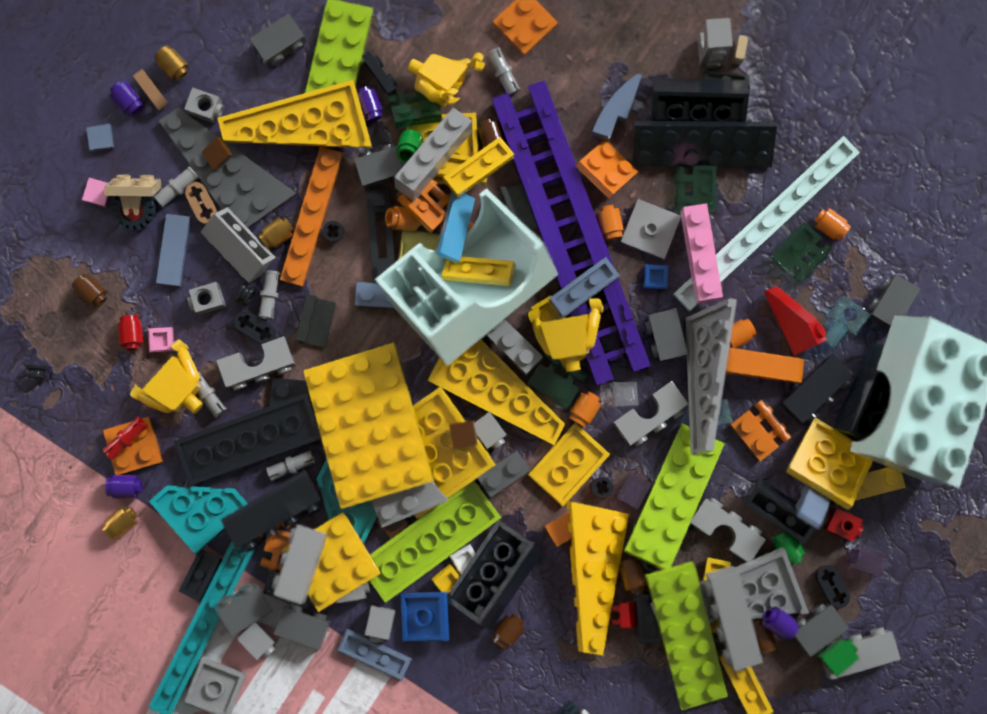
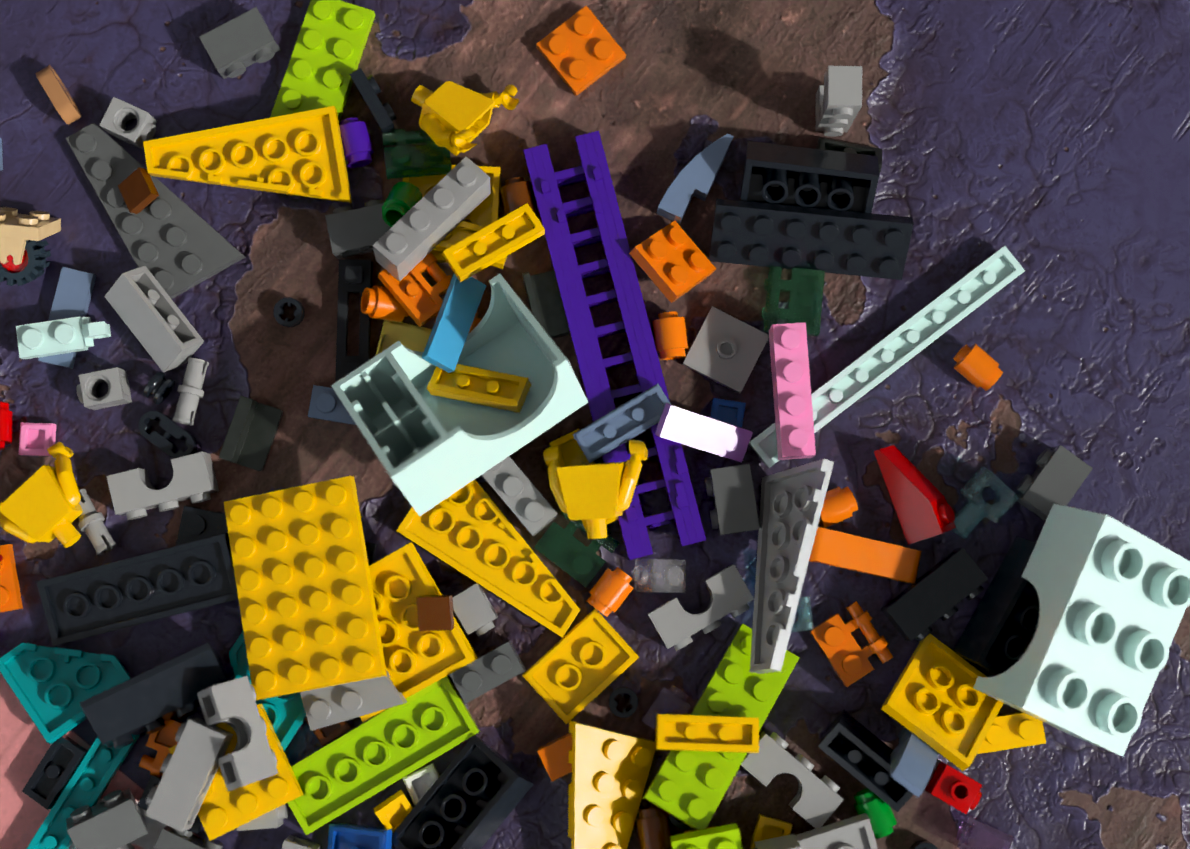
camera: 10 degrees right, 0 degrees up
dark purple brick [109,81,144,117] -> none
light grey pin [153,166,199,207] -> none
pearl gold brick [154,45,189,81] -> none
medium nougat beam [185,182,218,225] -> none
pearl gold brick [258,217,294,250] -> none
light grey pin [266,449,316,482] -> none
orange plate [280,146,343,287] -> none
light grey pin [486,48,521,96] -> none
tan tile [732,35,748,65] -> none
clear green plate [771,221,832,283] -> none
none -> light aqua hinge [16,316,111,359]
none -> light grey arch [197,676,278,791]
none -> tile [655,403,753,463]
none -> yellow plate [656,714,759,753]

